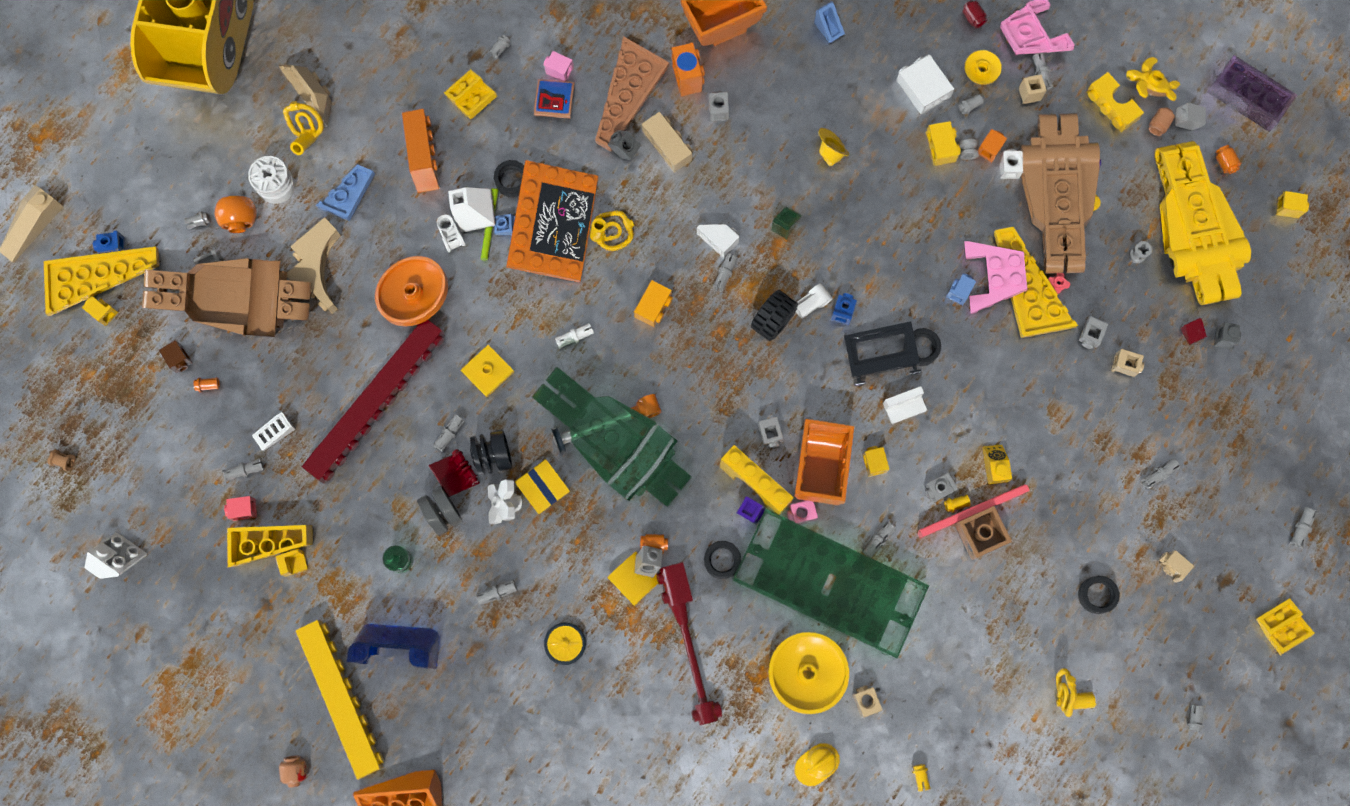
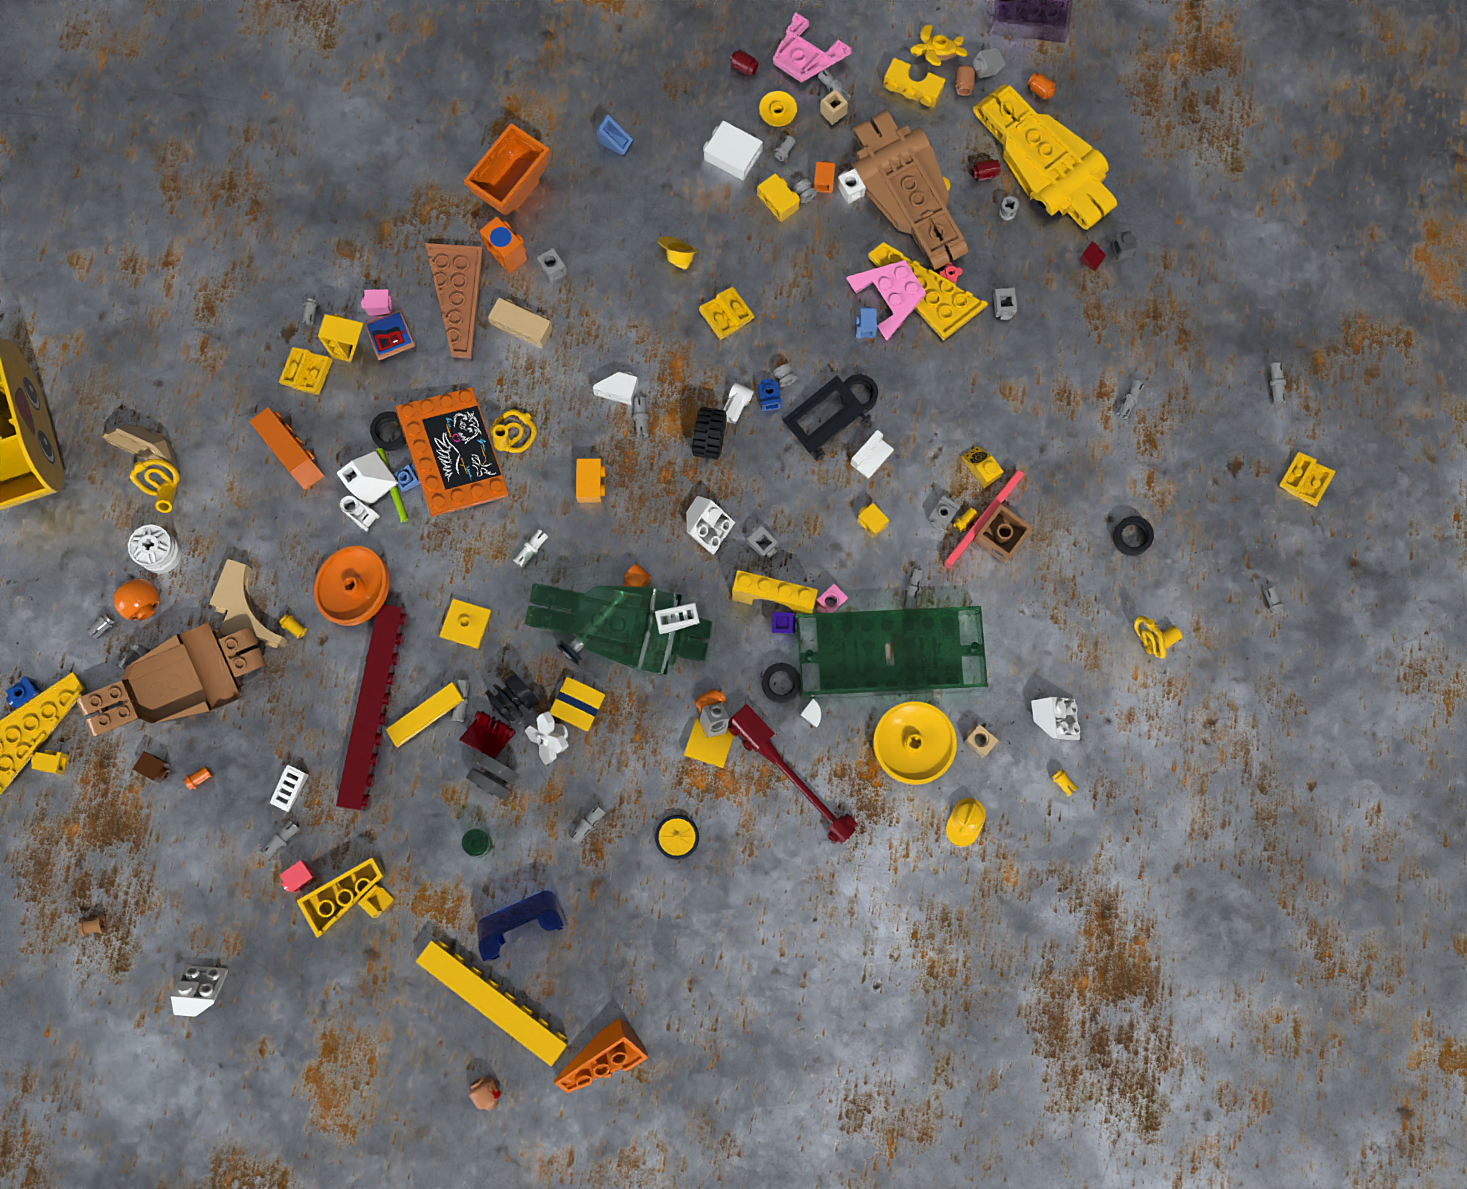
camera: 30 degrees left, 0 degrees up
medium blue wing [316,164,375,221] -> none
dark grey brick [608,130,641,160] -> none
clear green slope [771,207,802,239] -> none
orange container [794,419,854,506] -> none
tan brick [1111,349,1144,377] -> none
tan brick [1159,550,1194,583] -> none
yellow brick [1276,191,1309,218] -> none
none -> yellow pin [279,614,307,639]
none -> yellow wedge [318,314,363,362]
none -> yellow tile [386,682,465,747]
none -> white slope [655,603,699,634]
none -> white slope [686,496,735,555]
none -> yellow slope [699,287,755,340]
none -> light grey wheel [773,363,798,387]
none -> white tile [800,699,821,728]
none -> dark red brick [971,159,1001,182]
none -> white slope [1031,697,1080,740]

